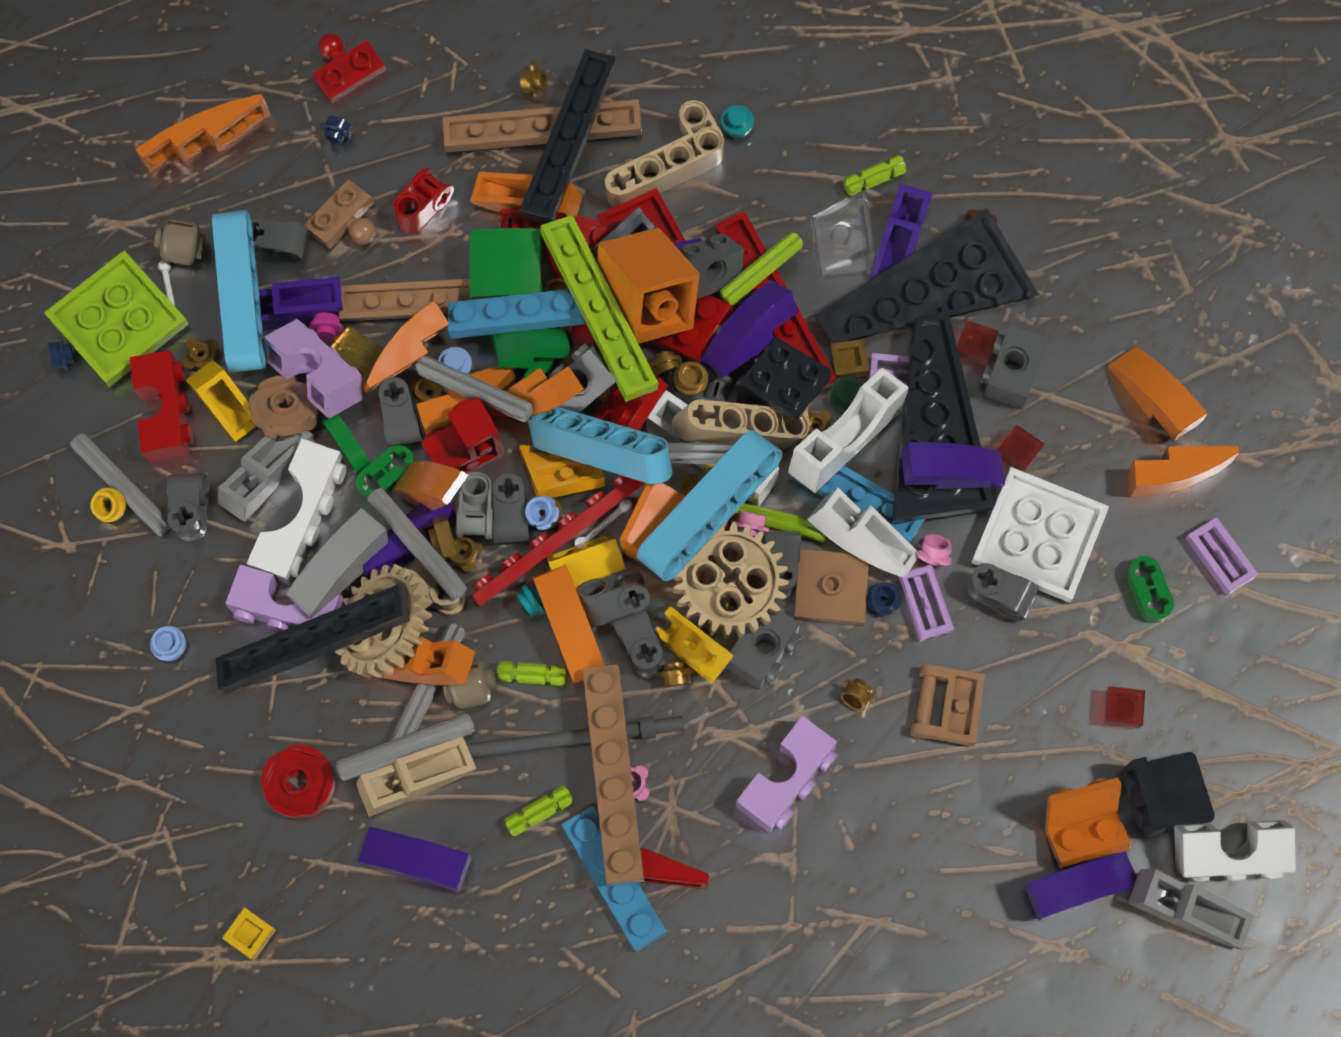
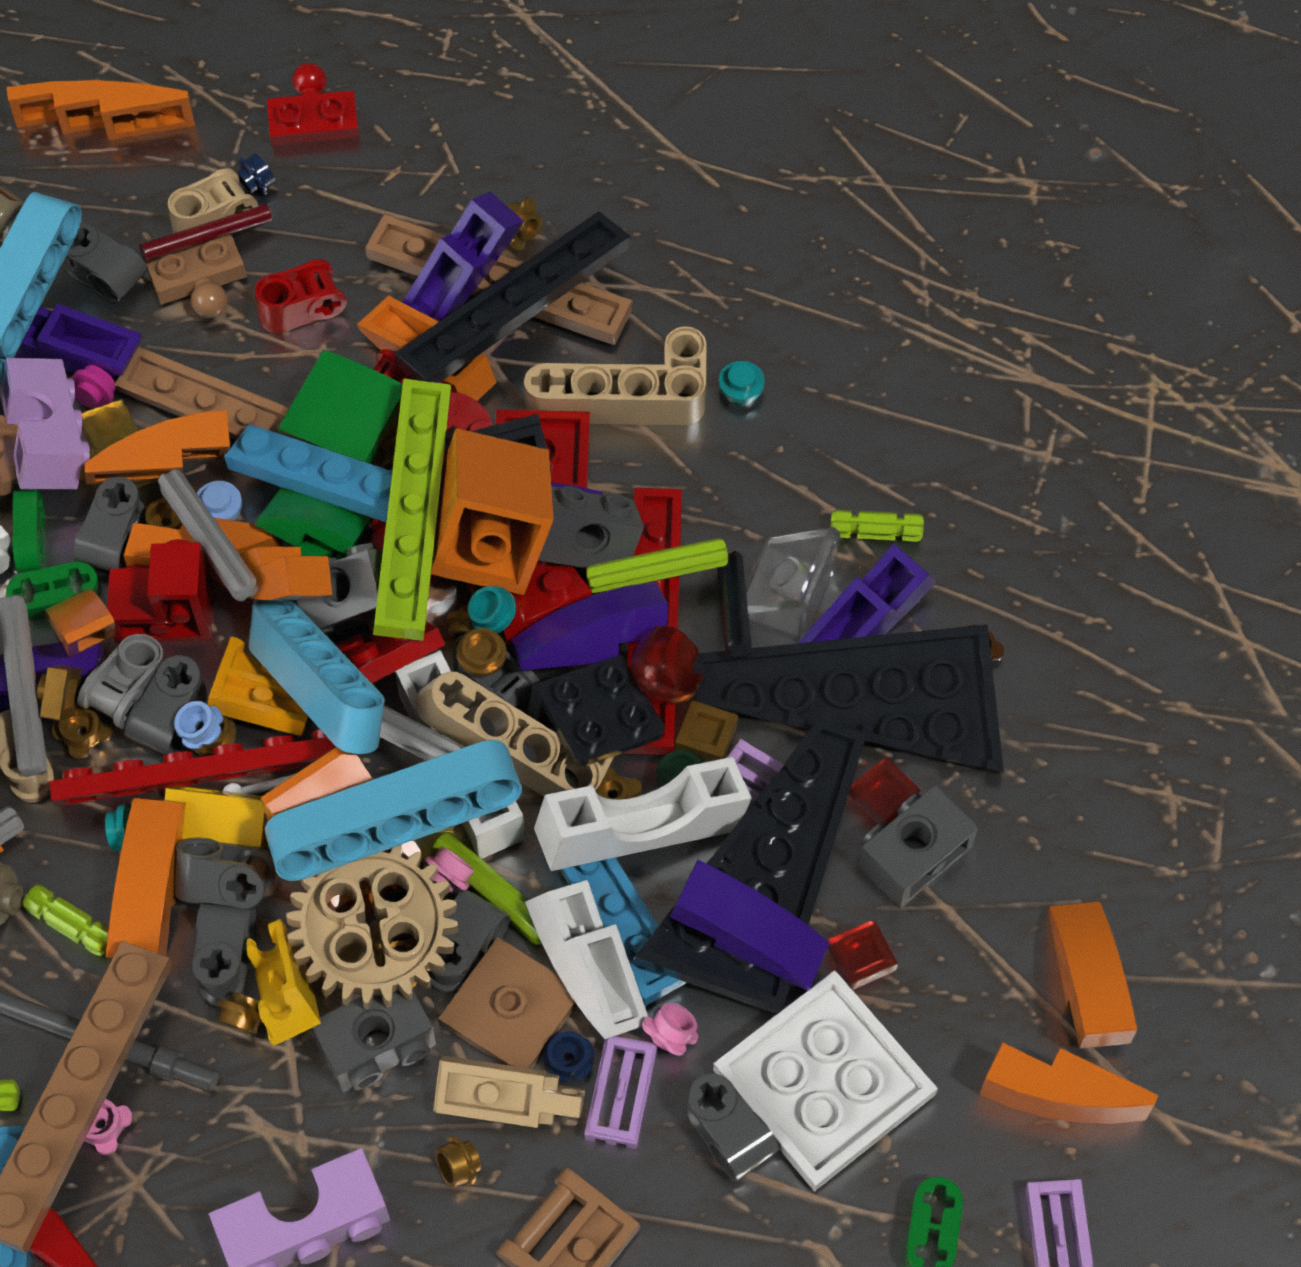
camera: 25 degrees right, 10 degrees down
none -> dark red bar [139,204,272,262]
none -> tan piece [168,168,258,233]
none -> dark purple slope [402,192,524,322]
none -> tan hinge [433,1056,585,1128]
none -> teal plate [468,586,516,634]
none -> clear red hair [631,625,703,705]
none -> black axle [718,551,752,659]

